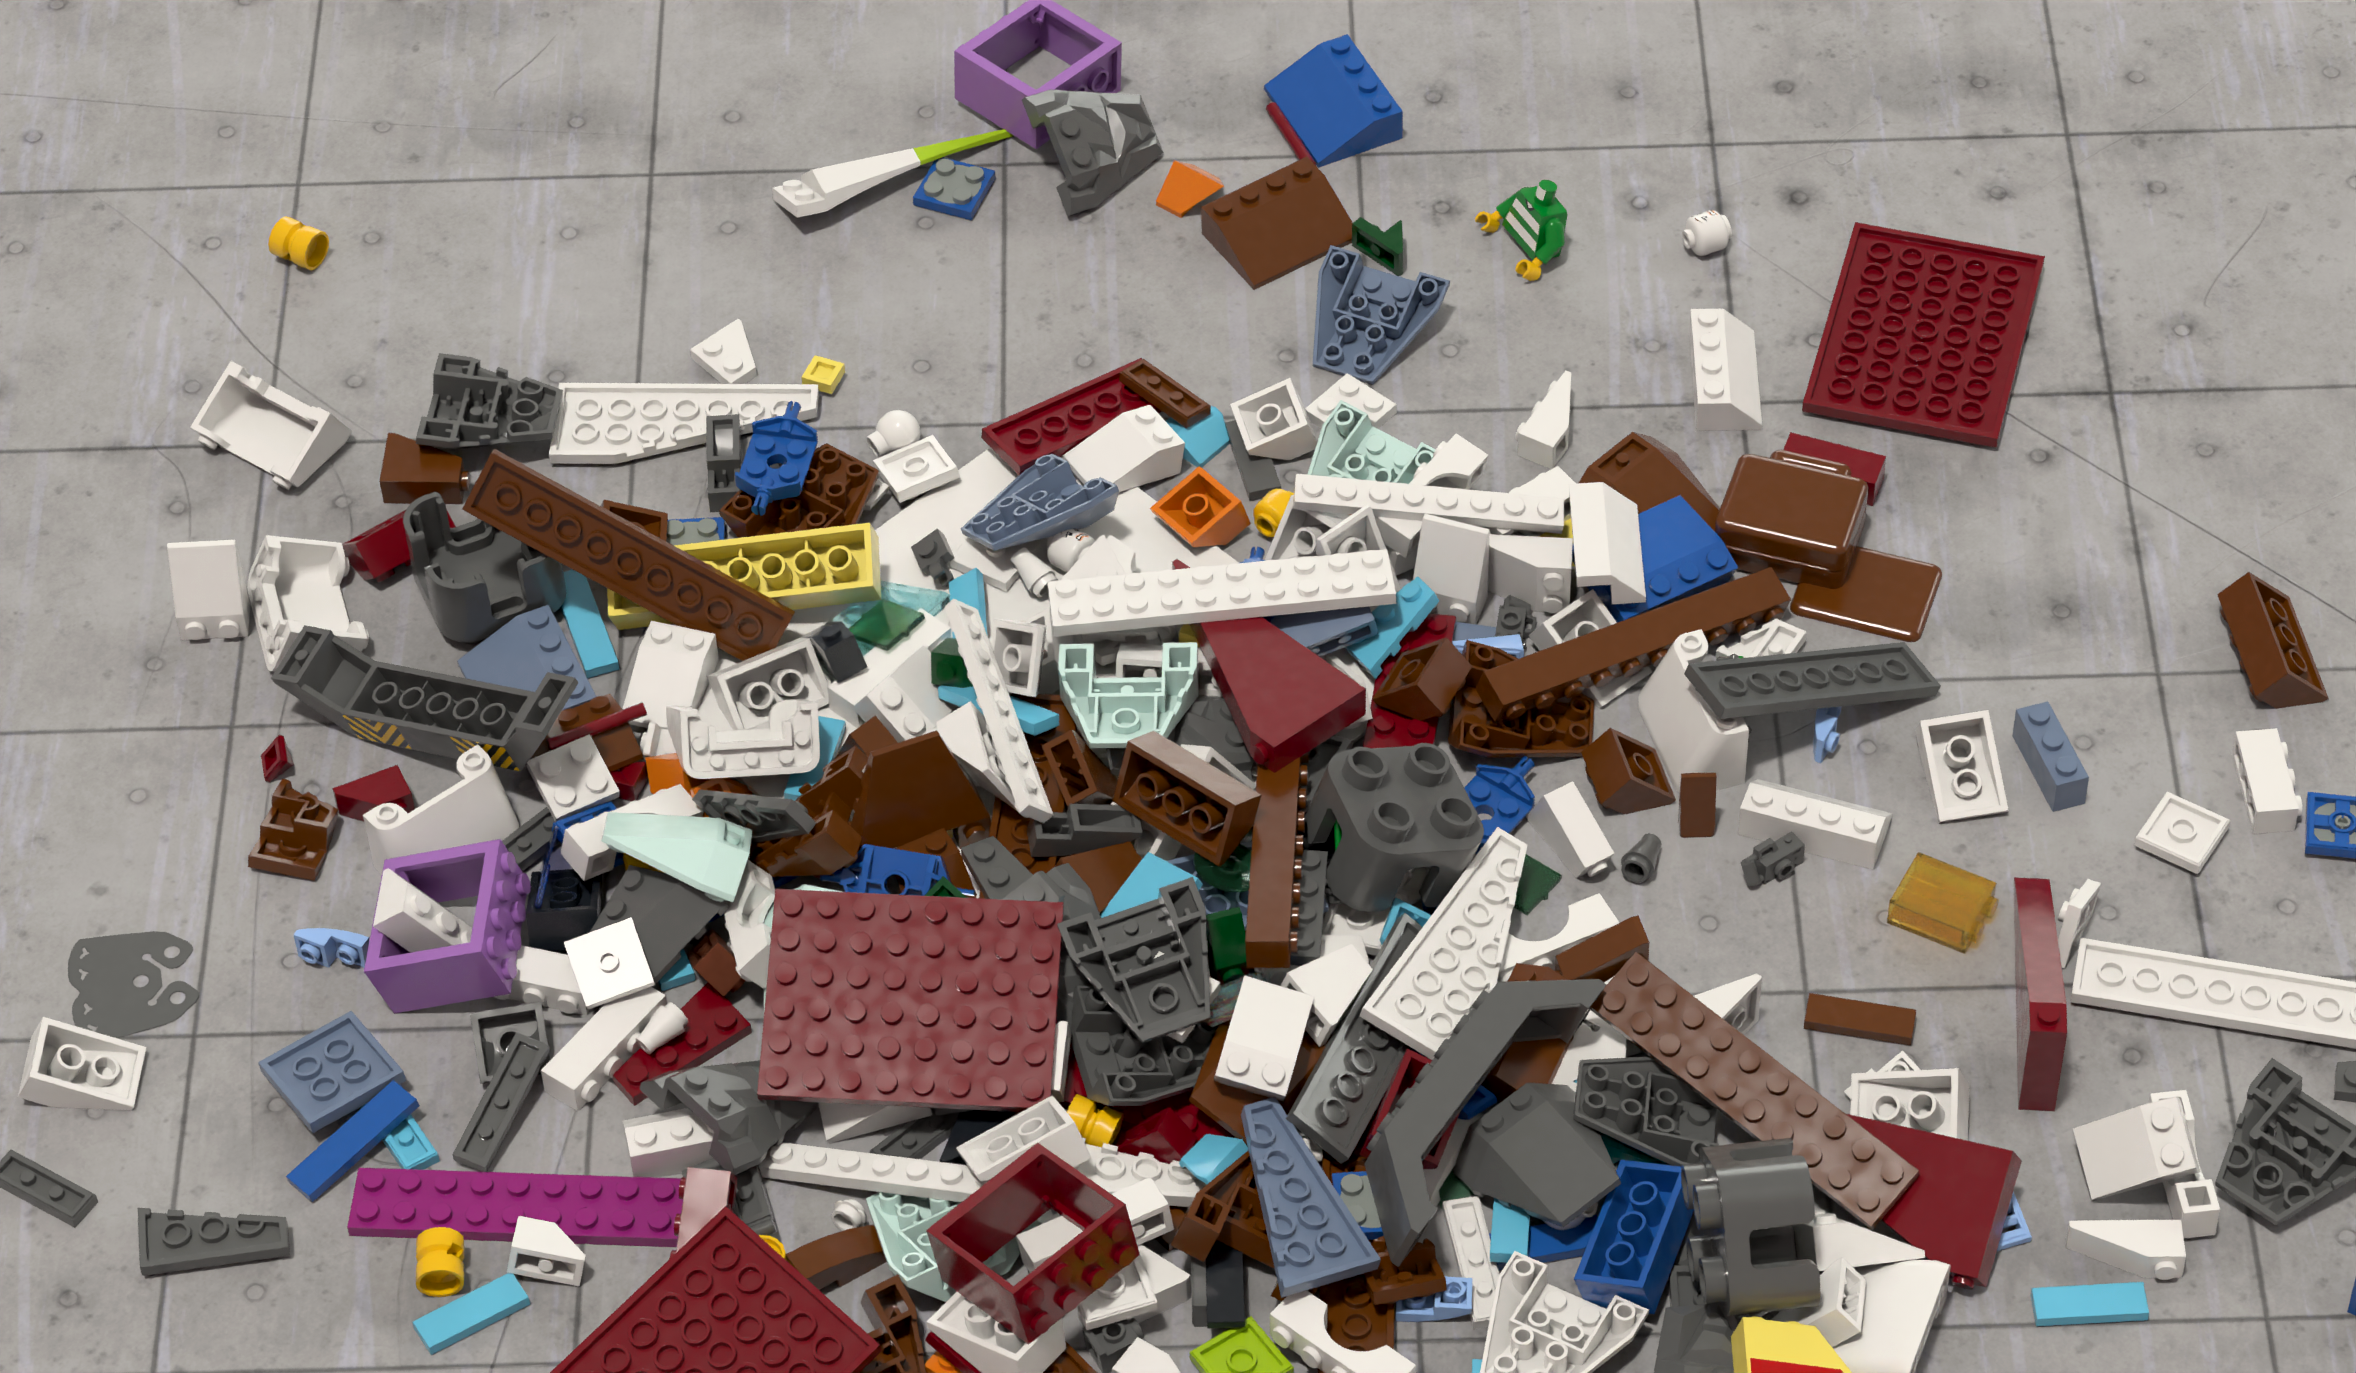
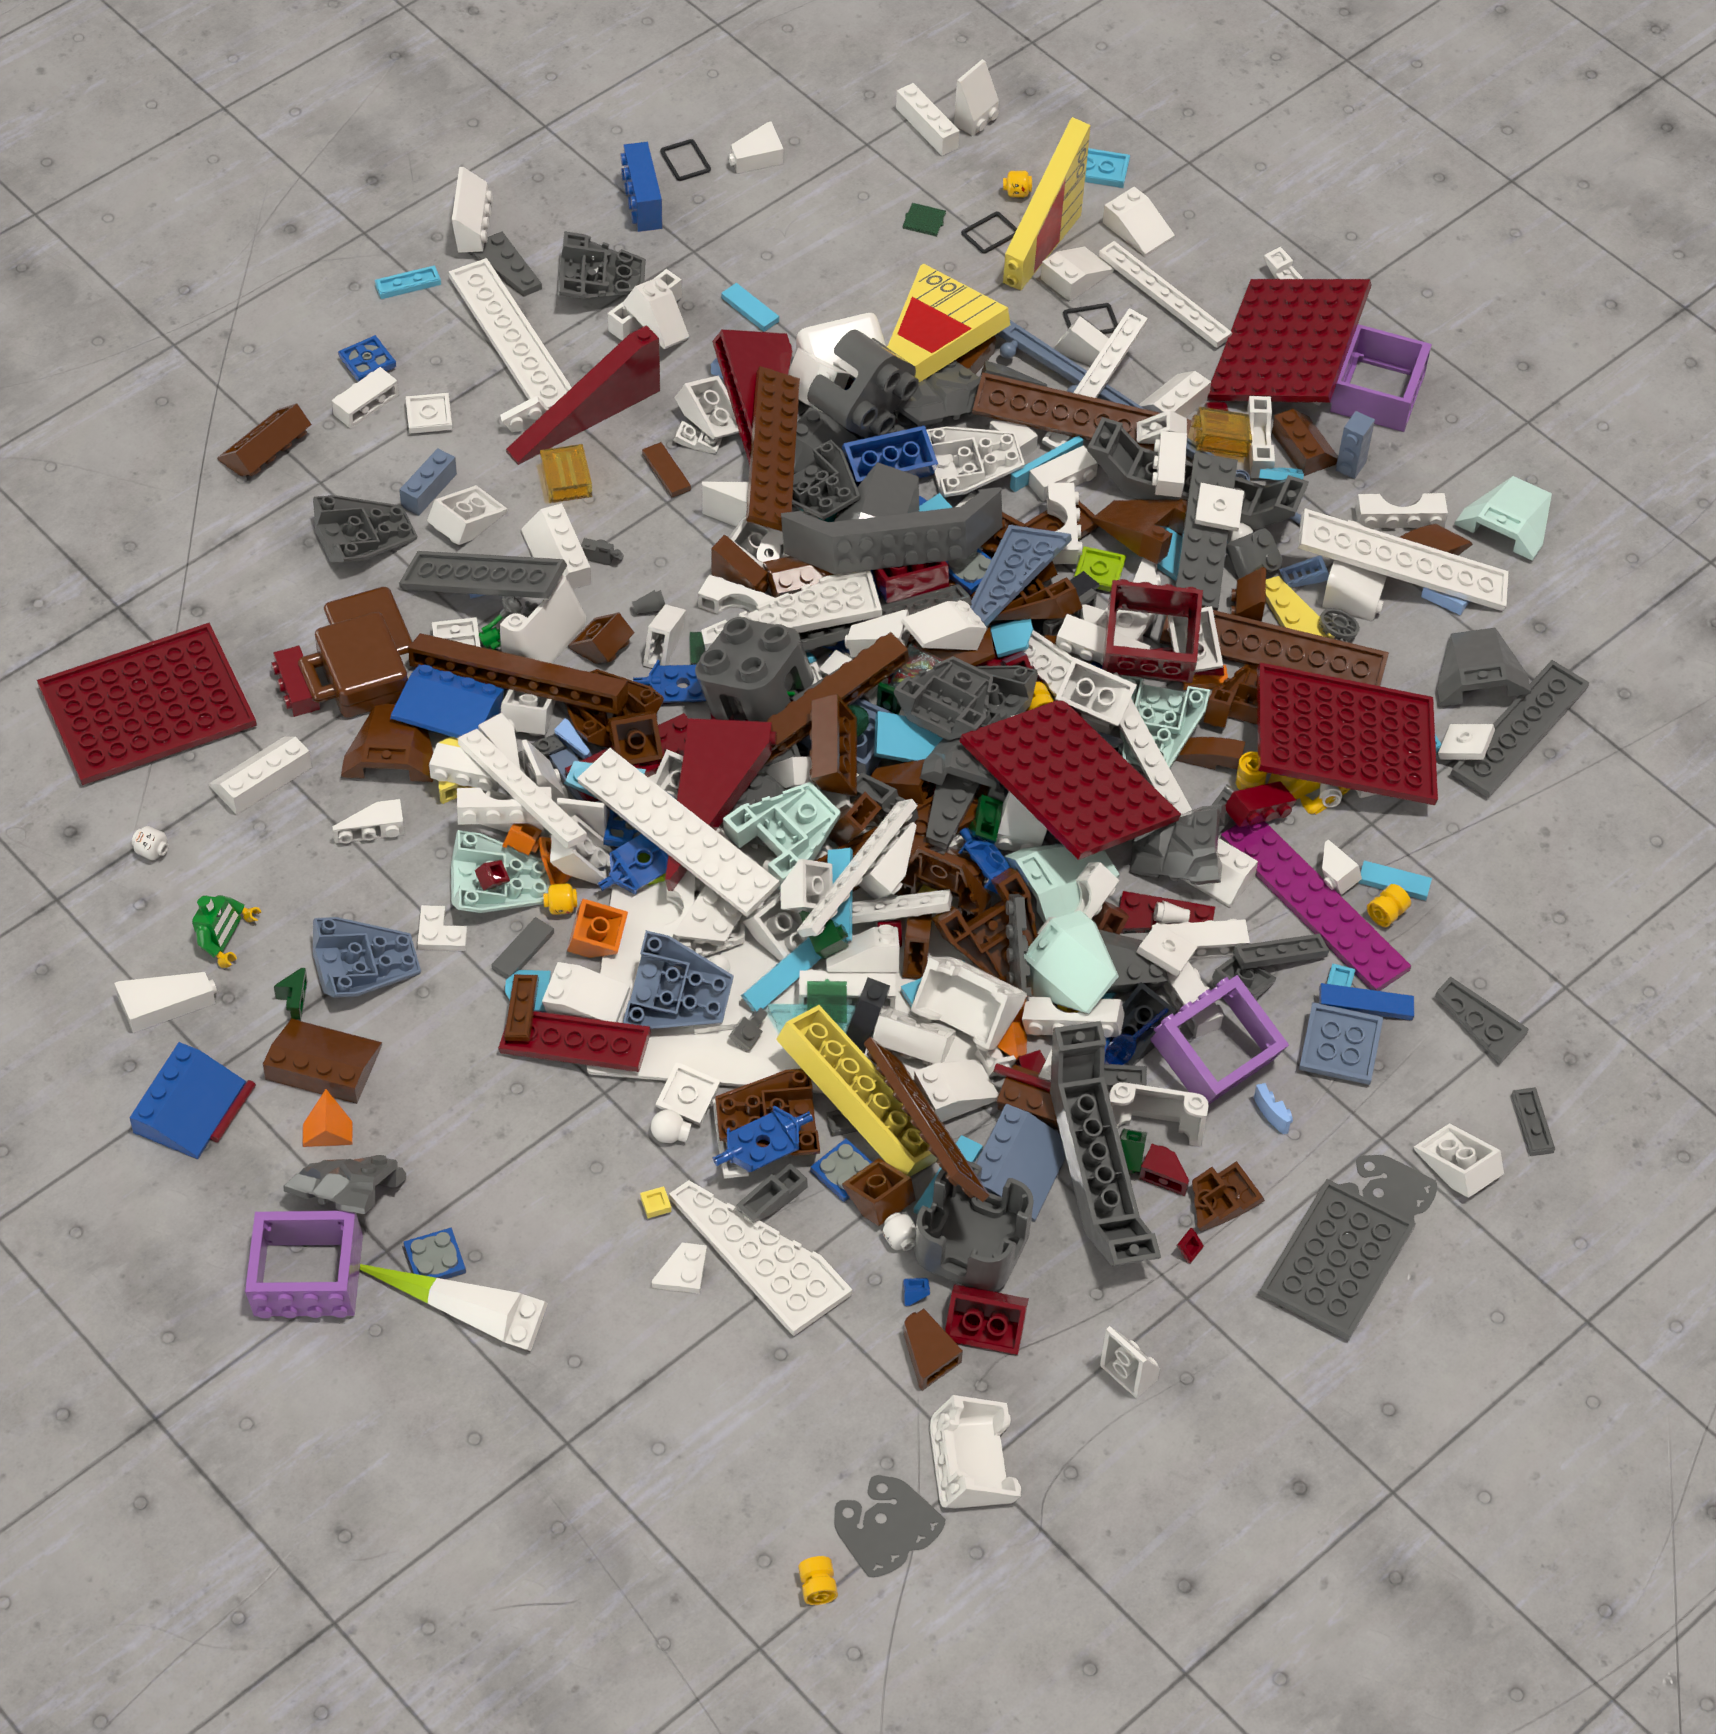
camera: 135 degrees left, 5 degrees up
white windscreen [247,535,369,672] -> none
white slope [373,868,473,952] -> none
dark grey wedge [416,353,563,450] -> none
white plate [831,1199,866,1231] -> none
white slope [1230,378,1318,460] -> none
white slope [1569,482,1646,604] -> none
reddish brown slope [1678,773,1717,838] -> none
white slope [2066,1220,2186,1280] -> none
none -> white slope [114,972,217,1033]
none -> dark grey wedge [313,495,418,562]
none -> dark red slope [474,860,510,891]
none -> dark grey piece [834,1475,946,1577]
none -> dark green slope [1121,1128,1147,1174]
none -> dark grey plate [1259,1179,1416,1341]

